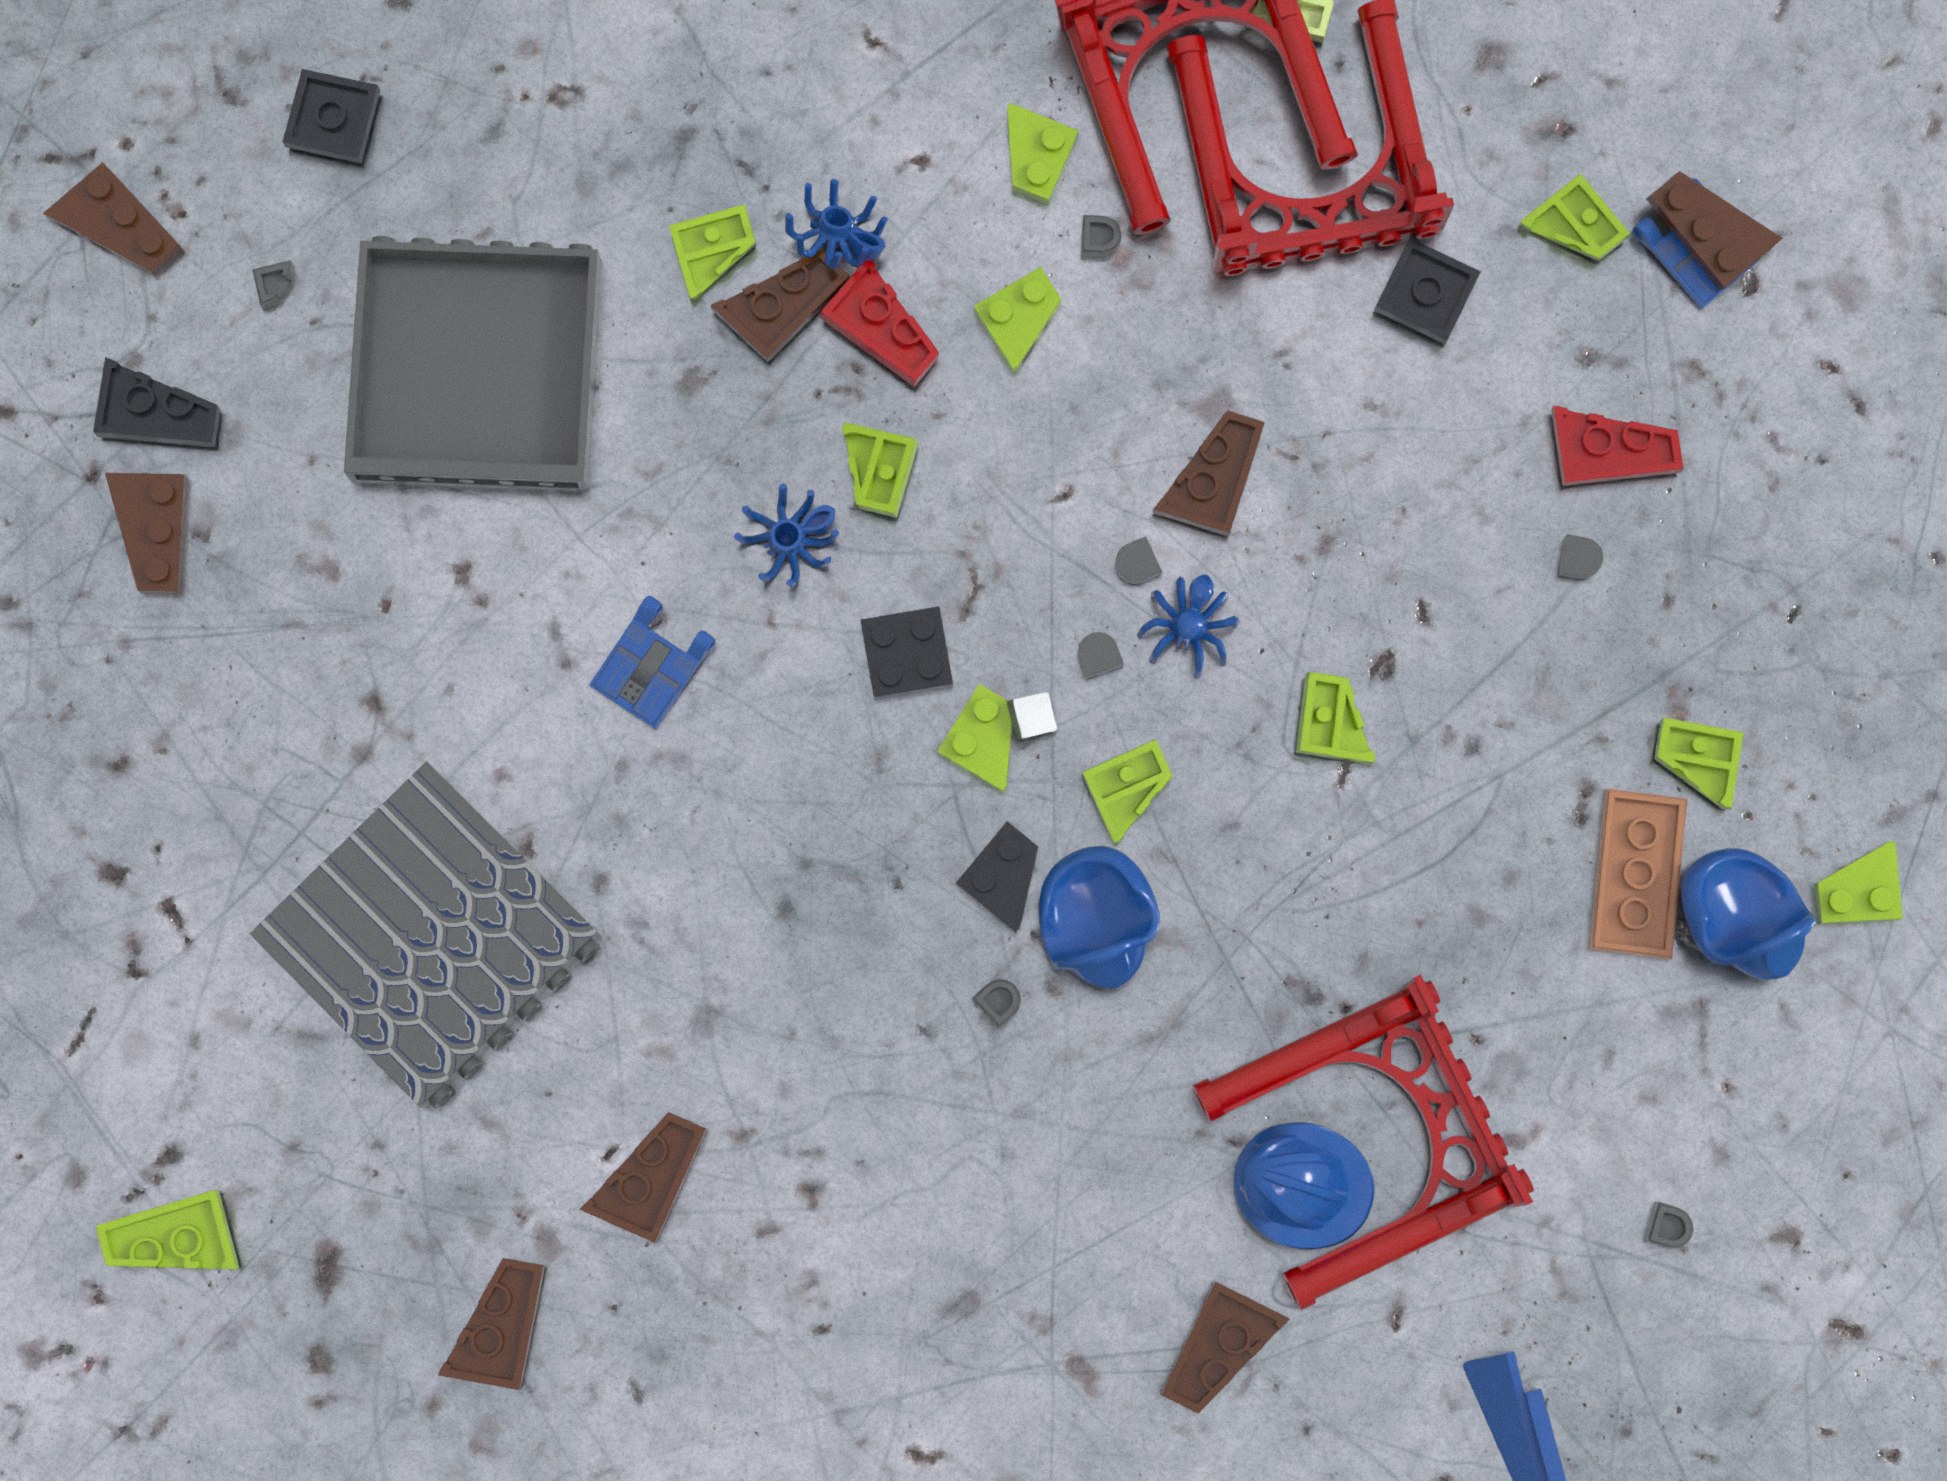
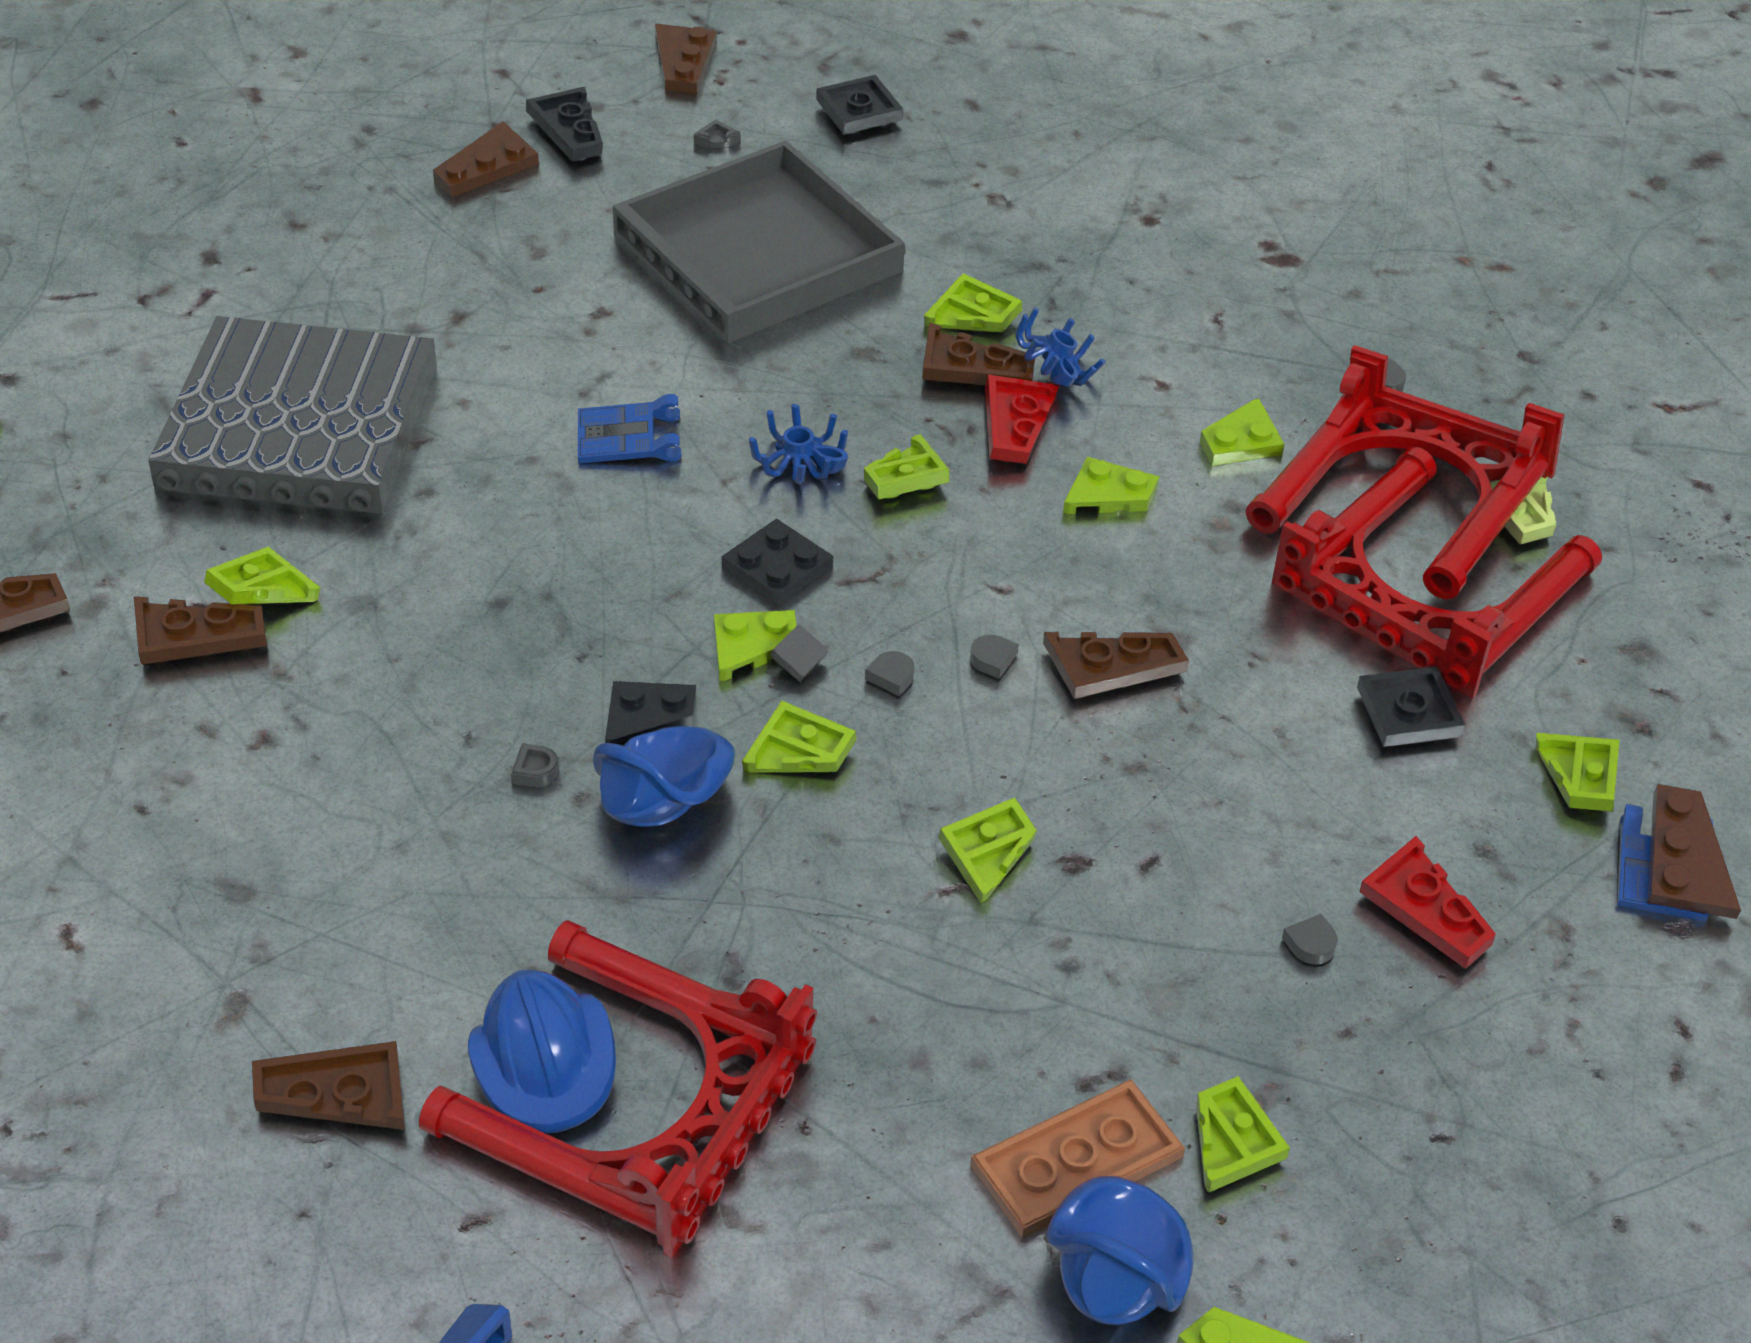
camera: 50 degrees right, 35 degrees down
dark grey tile [1081,215,1121,258] -> none
blue animal [1137,575,1240,679] -> none
none -> lime wing [204,547,321,604]

